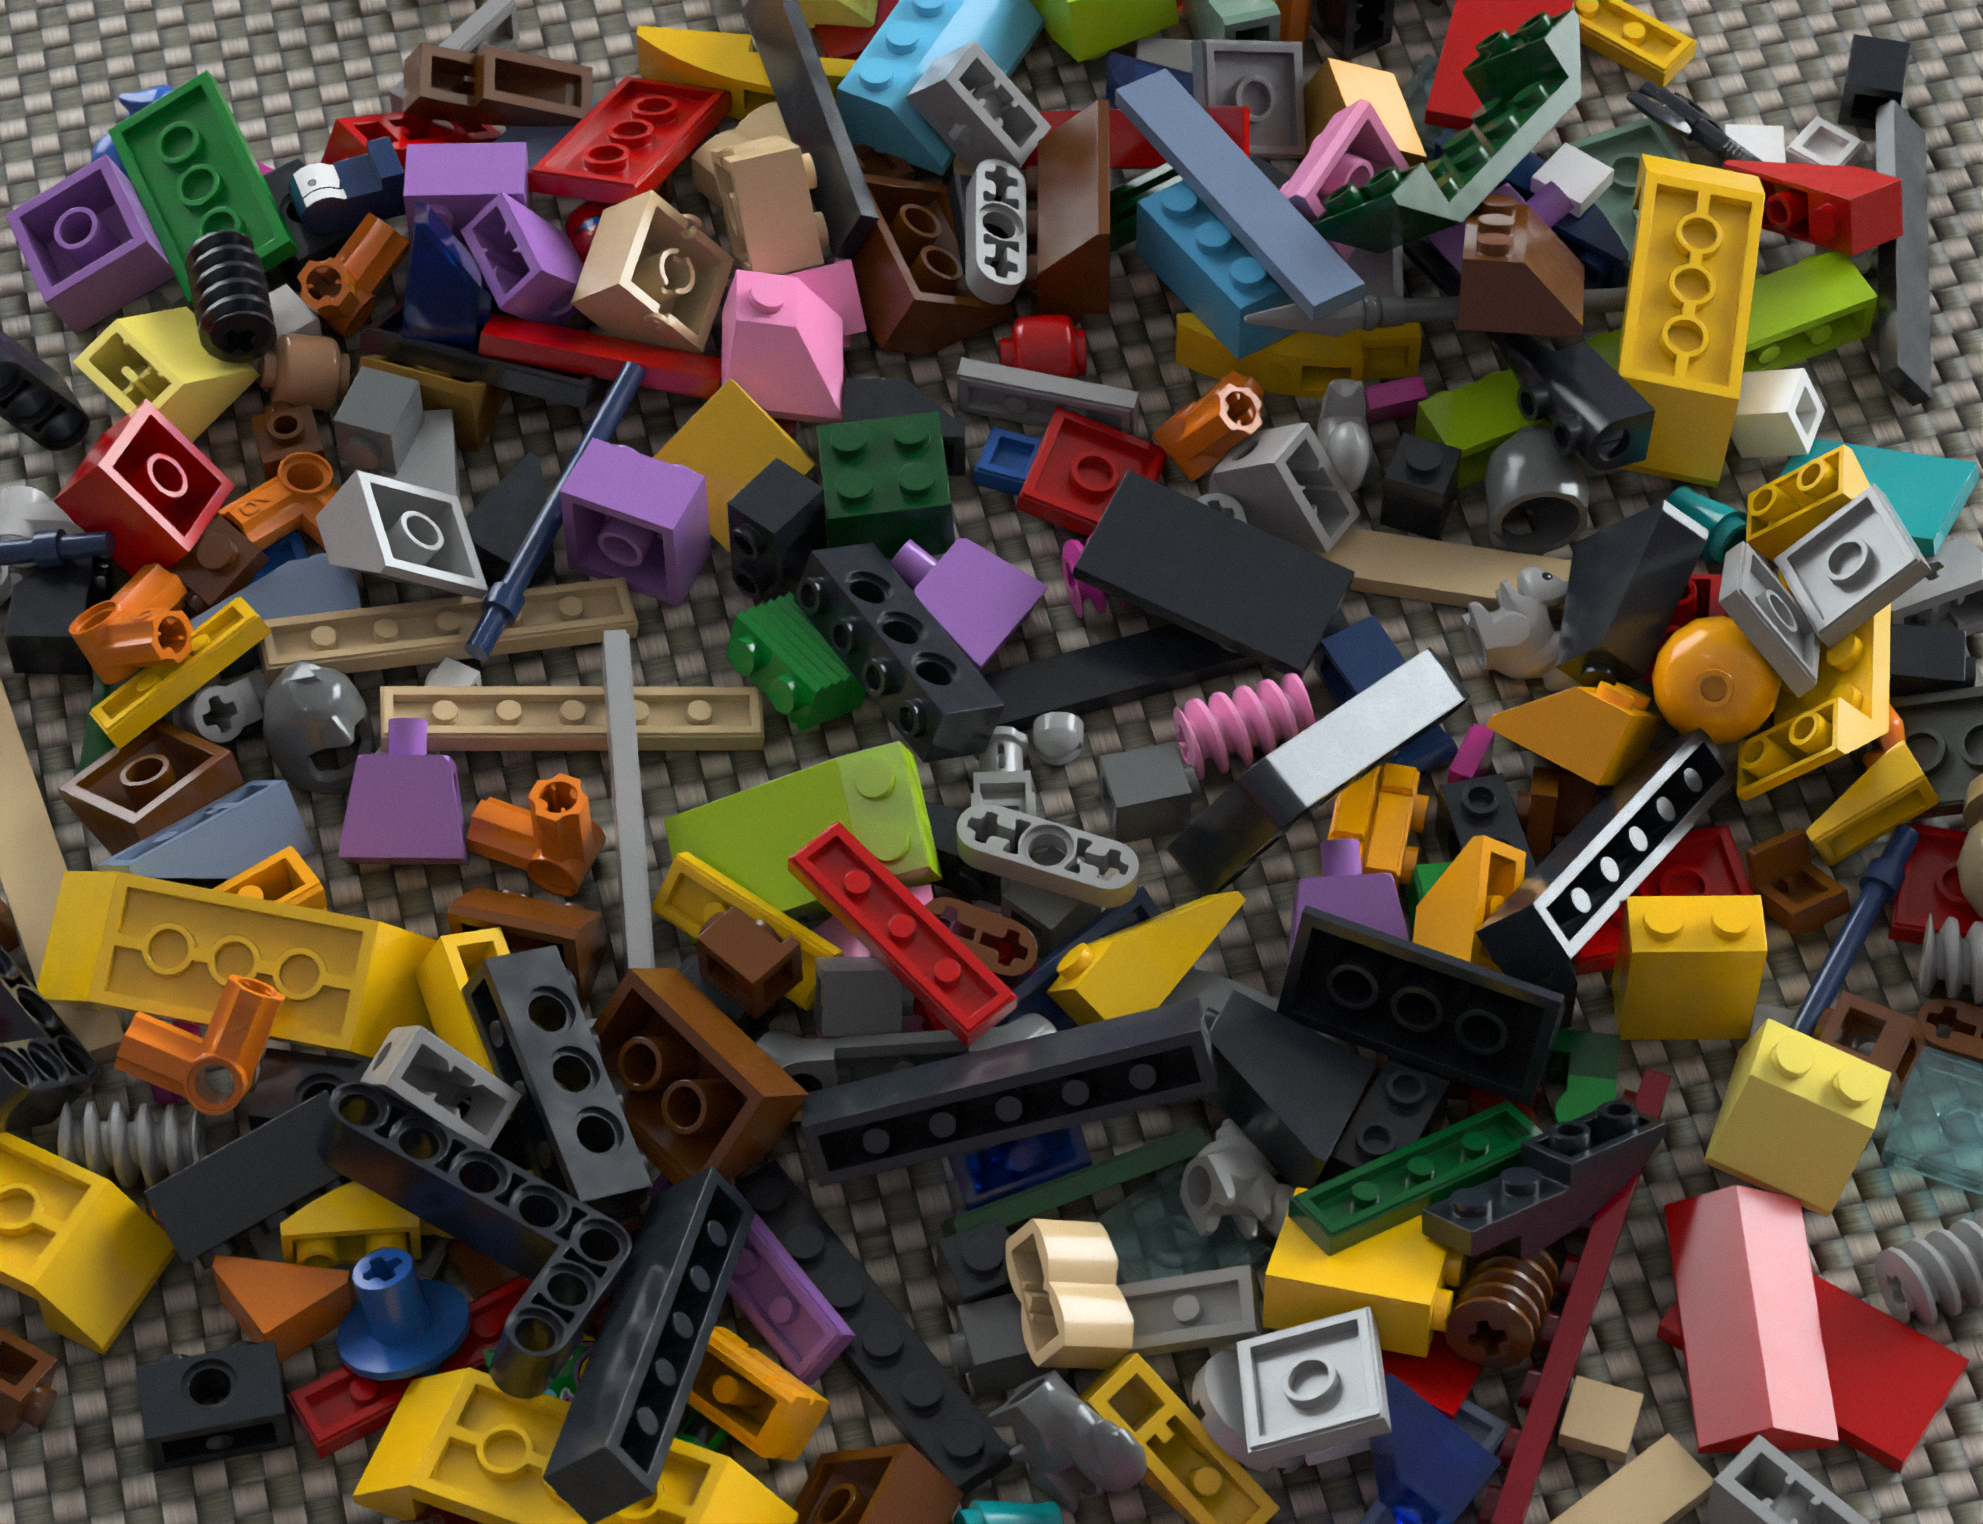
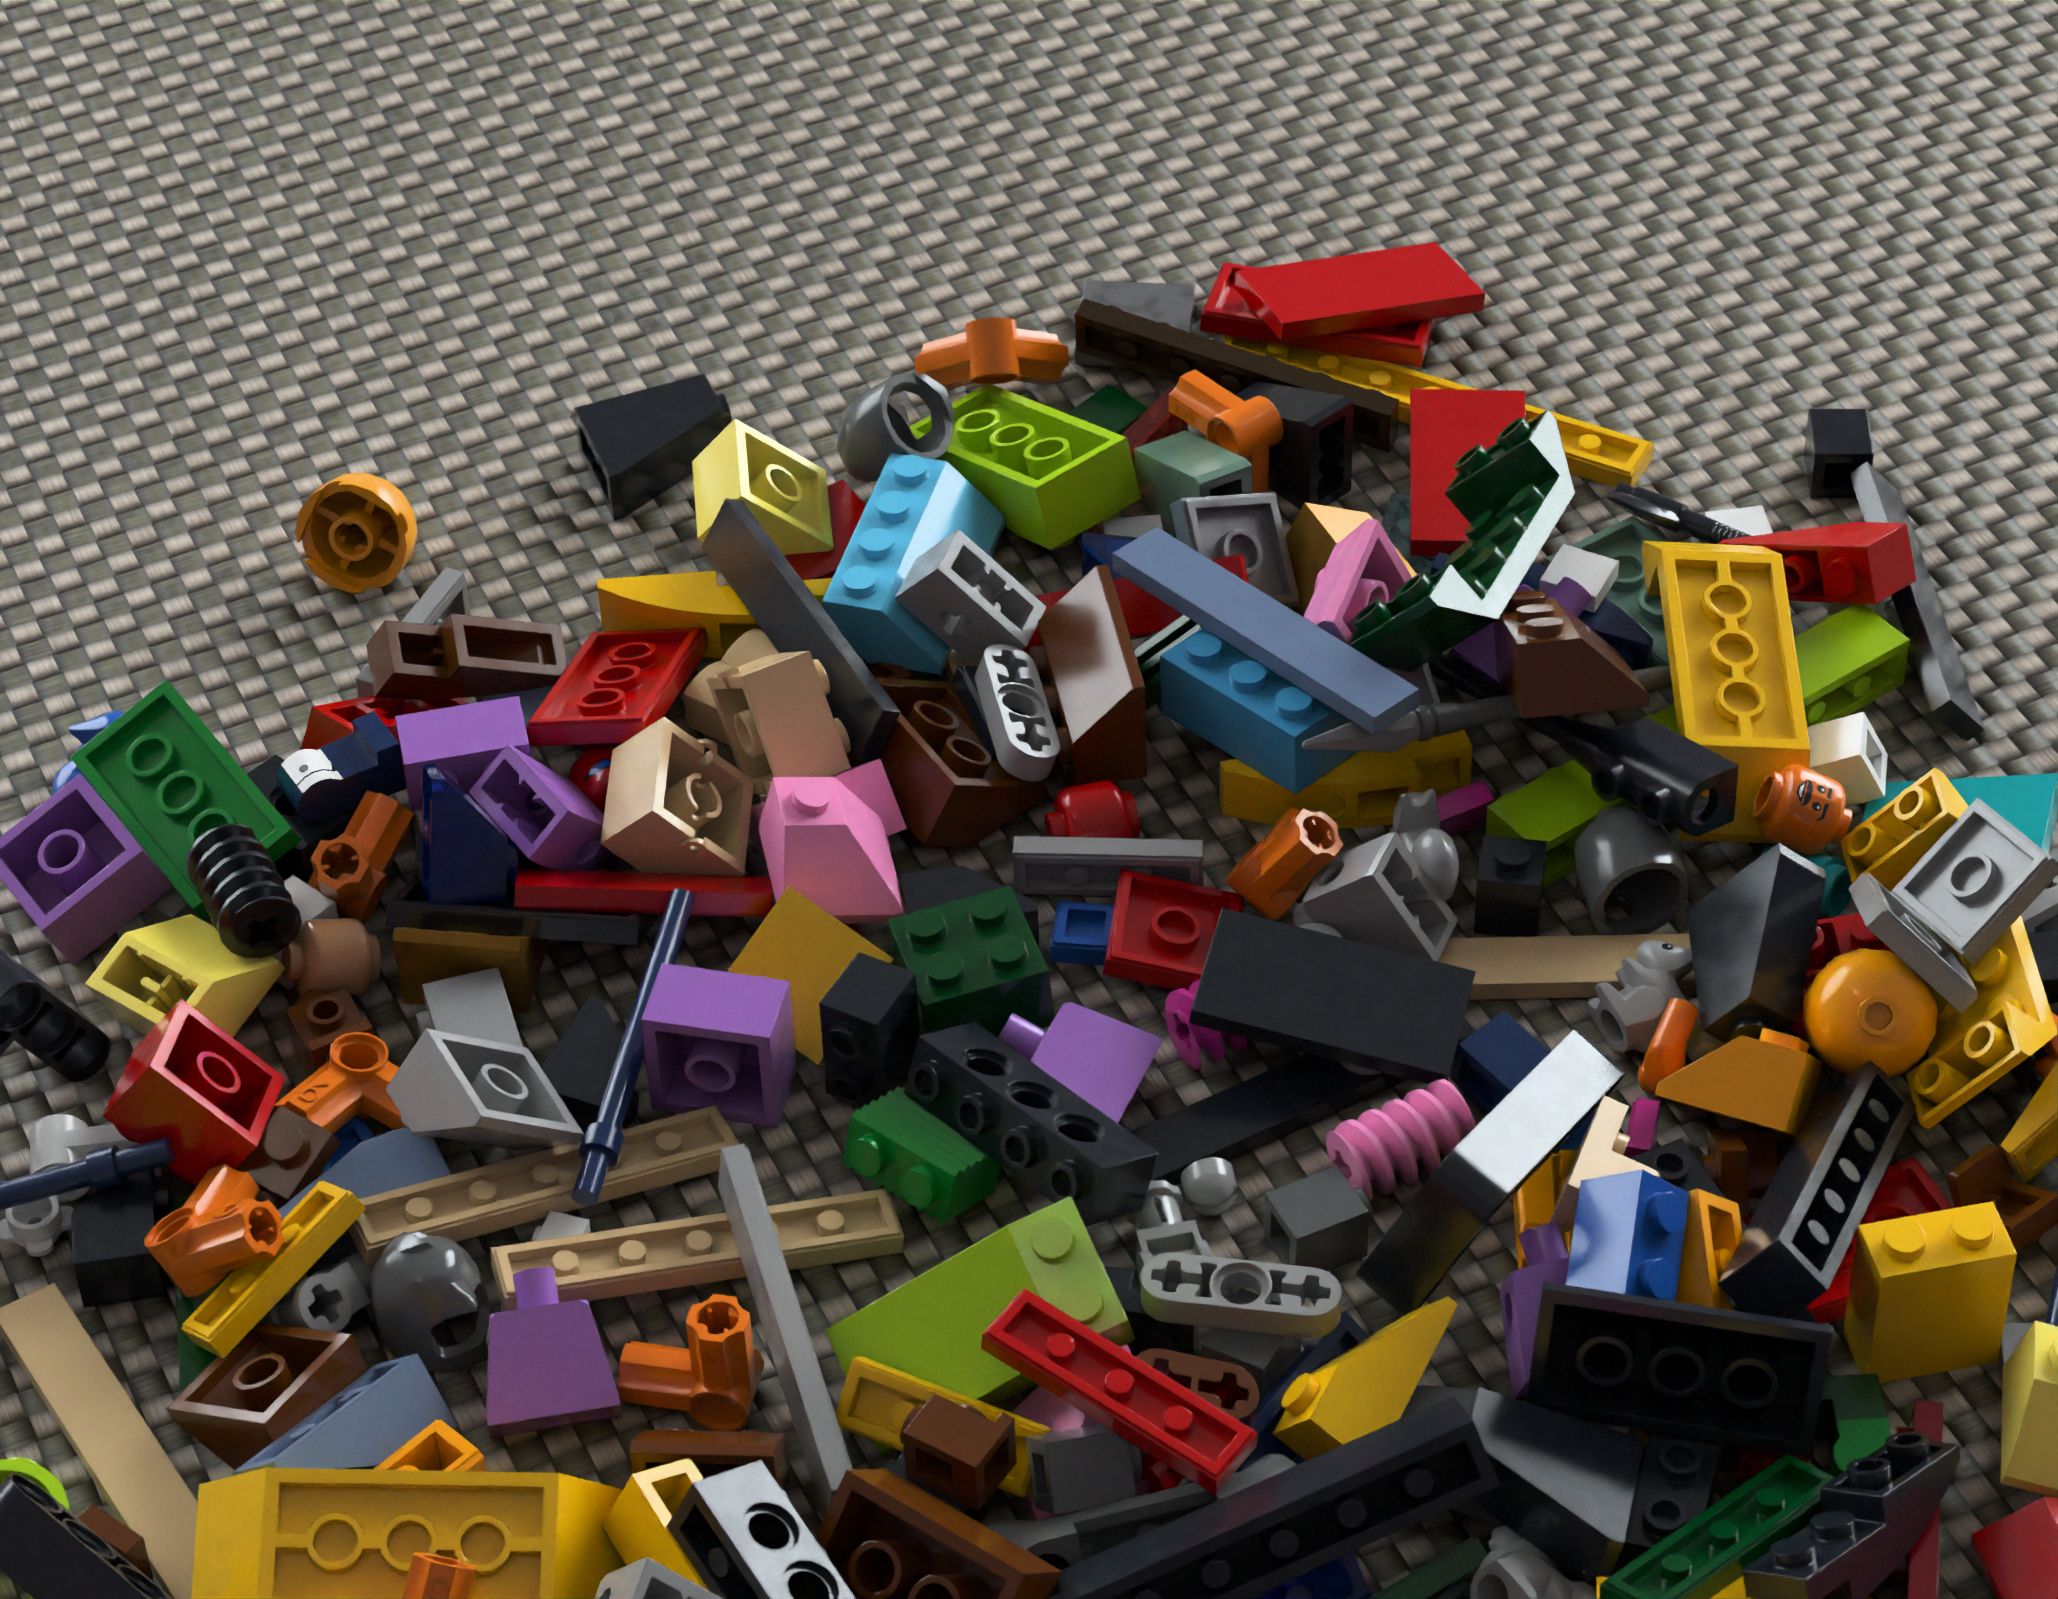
camera: 10 degrees left, 10 degrees down
dark grey brick [333,366,425,474] -> none
white tile [1785,116,1866,166] -> none
none -> tan slope [1548,1095,1660,1233]
none -> blue brick [1566,1169,1690,1301]
none -> orange arm [1637,998,1700,1095]
none -> orange head [1752,764,1852,855]

